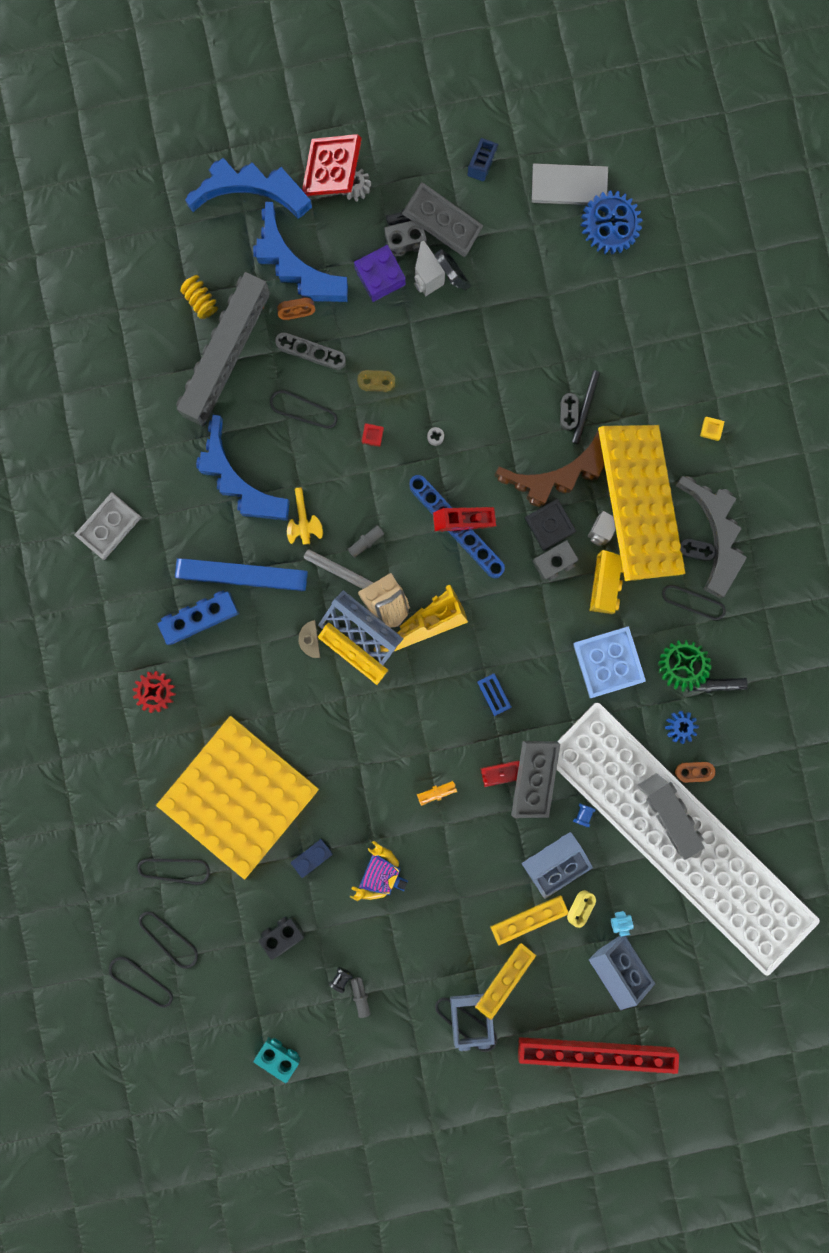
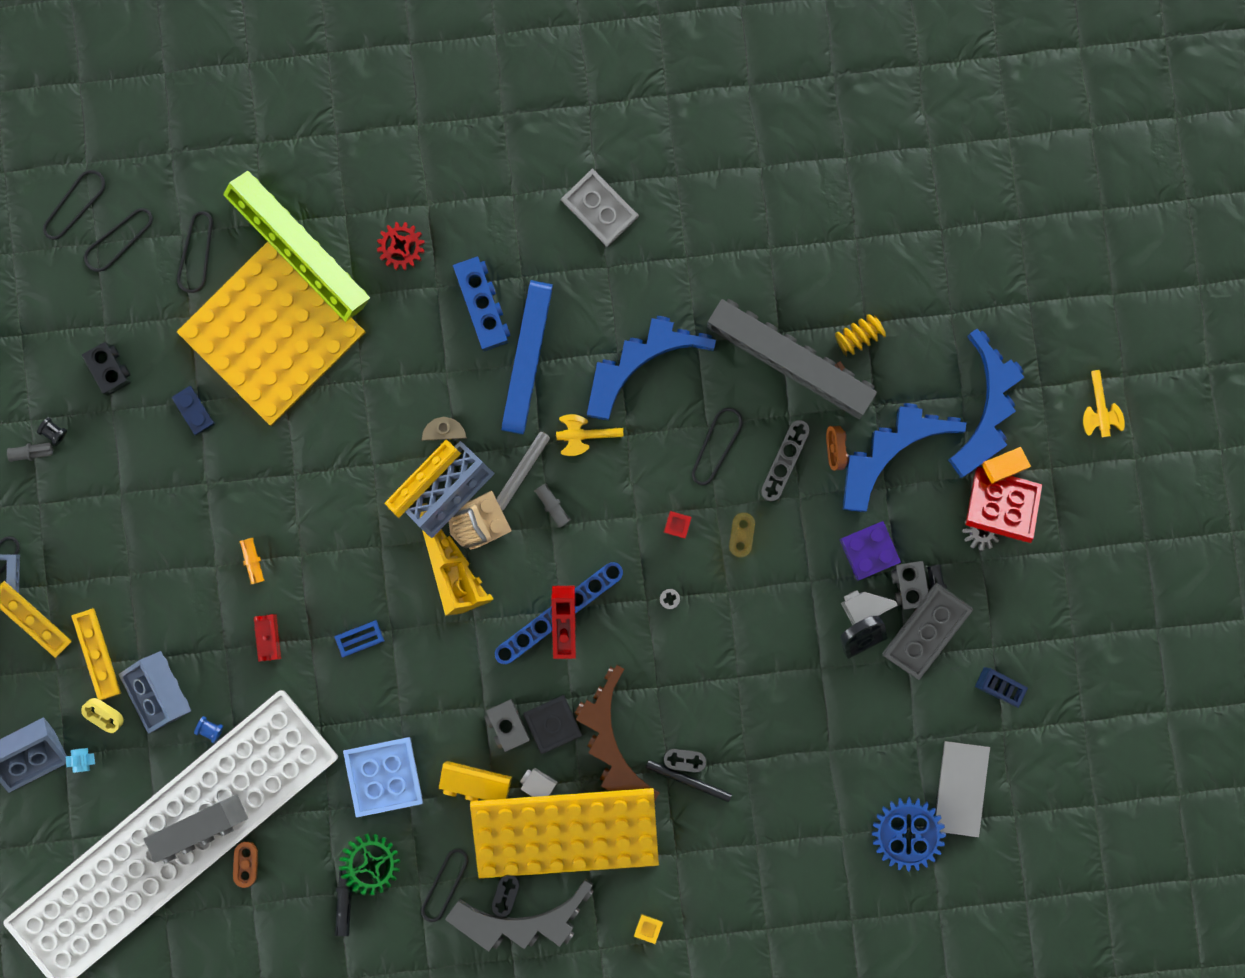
camera: 100 degrees right, 0 degrees up
torso [350,841,408,901] -> none
dark grey plate [511,741,561,818] -> none
blue gear [665,711,699,744] -> none
none -> brick [223,171,370,322]
none -> light orange tile [981,447,1031,484]
none -> yellow piece [1083,370,1125,438]

